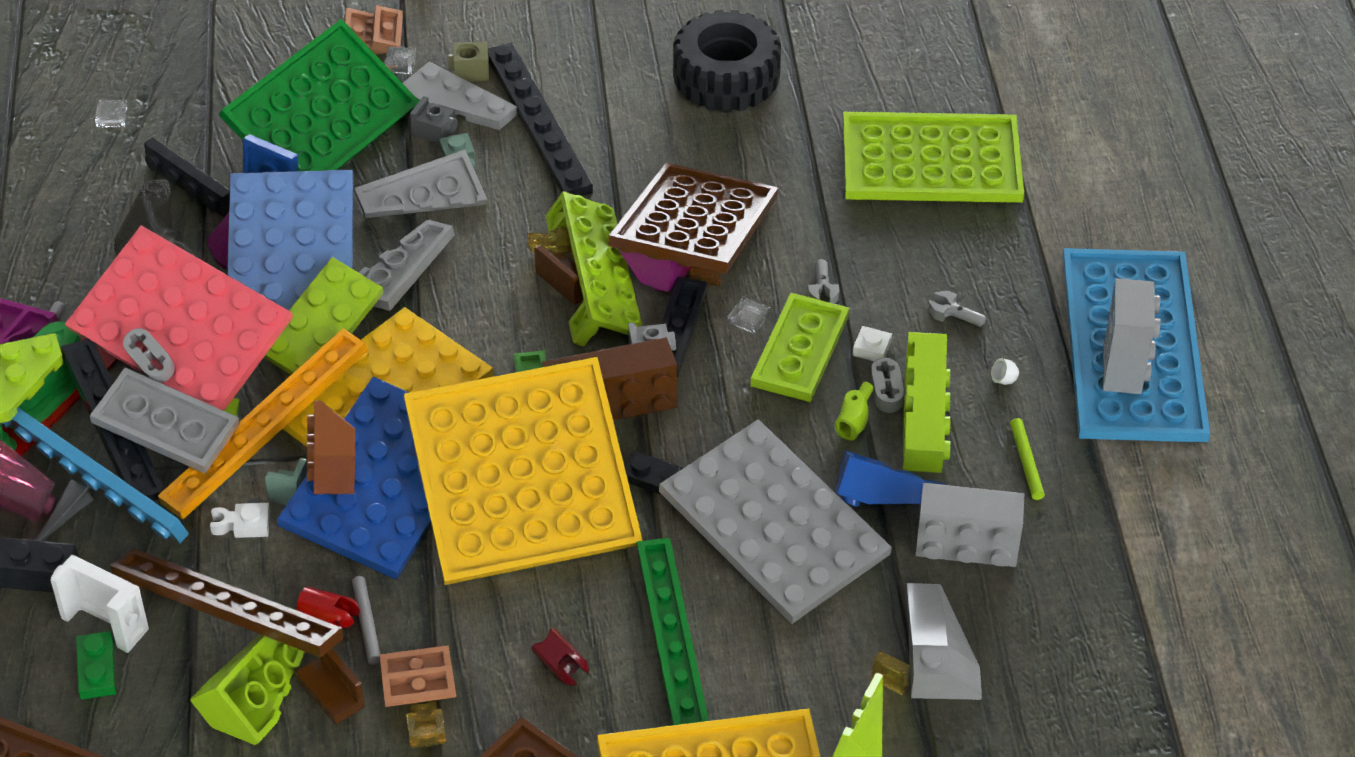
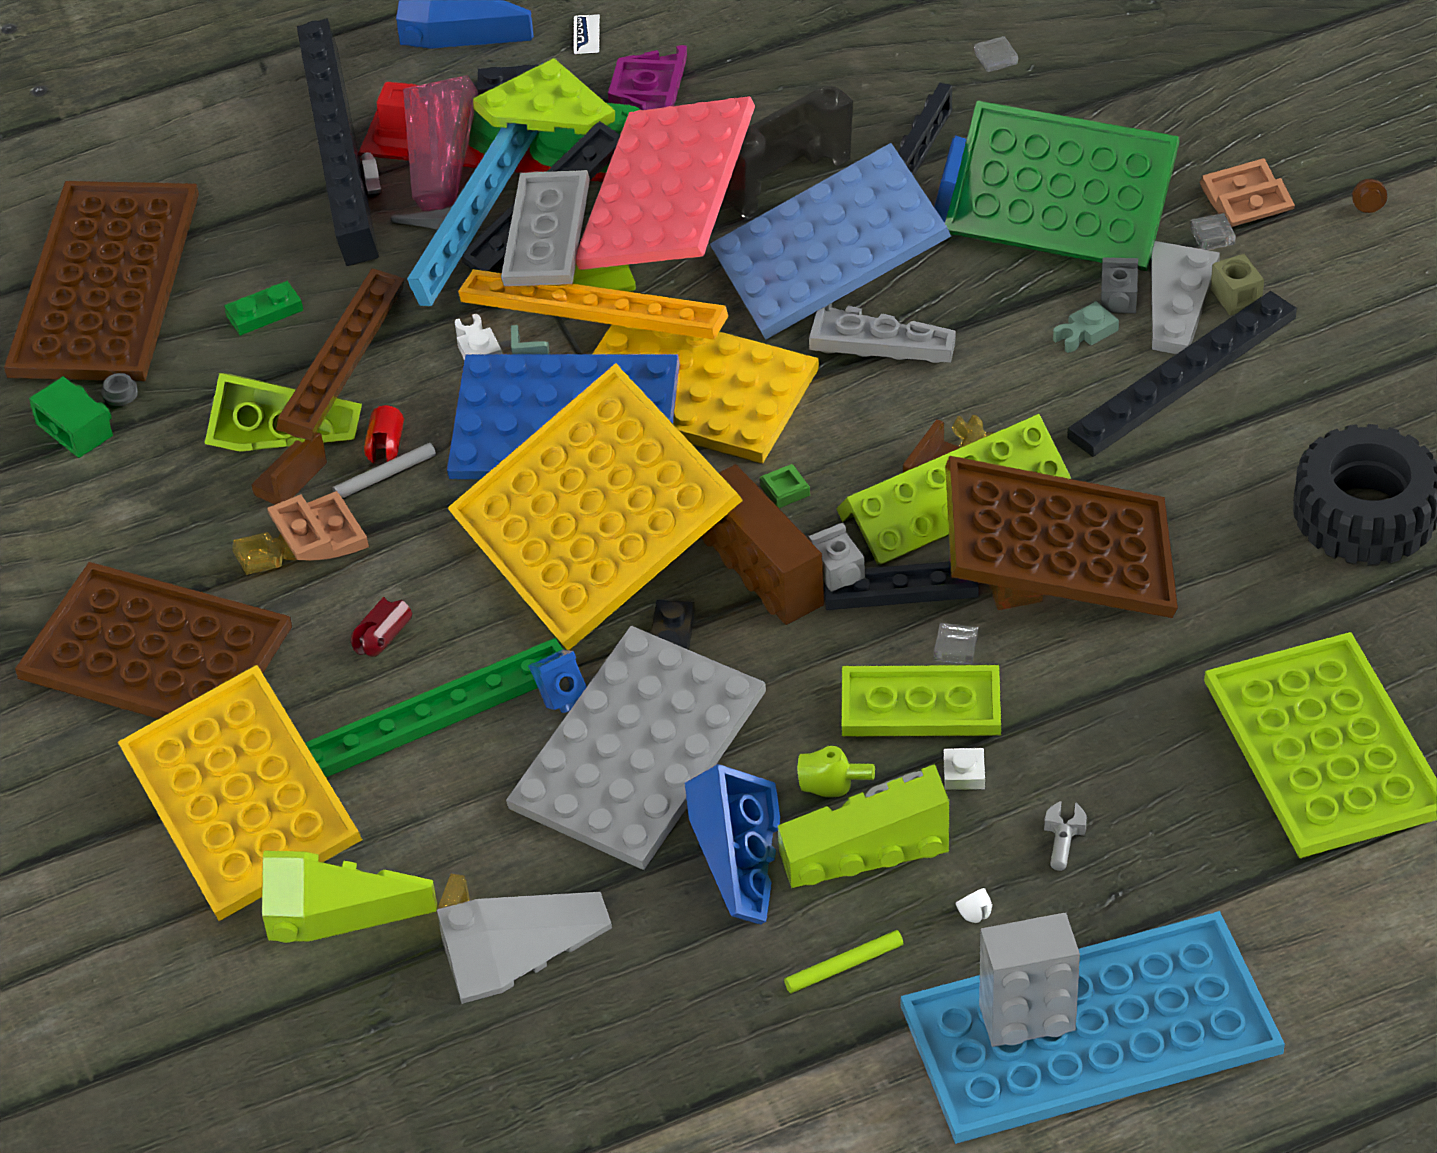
camera: 75 degrees right, 0 degrees up
white panel [51,555,149,653] -> none
light grey beam [123,328,175,383] -> none
lime plate [264,257,384,375] -> none
dark orange slope [307,401,356,494] -> none
light grey wing [354,150,488,218] -> none
light grey bar [808,259,839,304] -> none
light grey brick [915,483,1025,567] -> none
none -> blue brick [528,649,587,713]

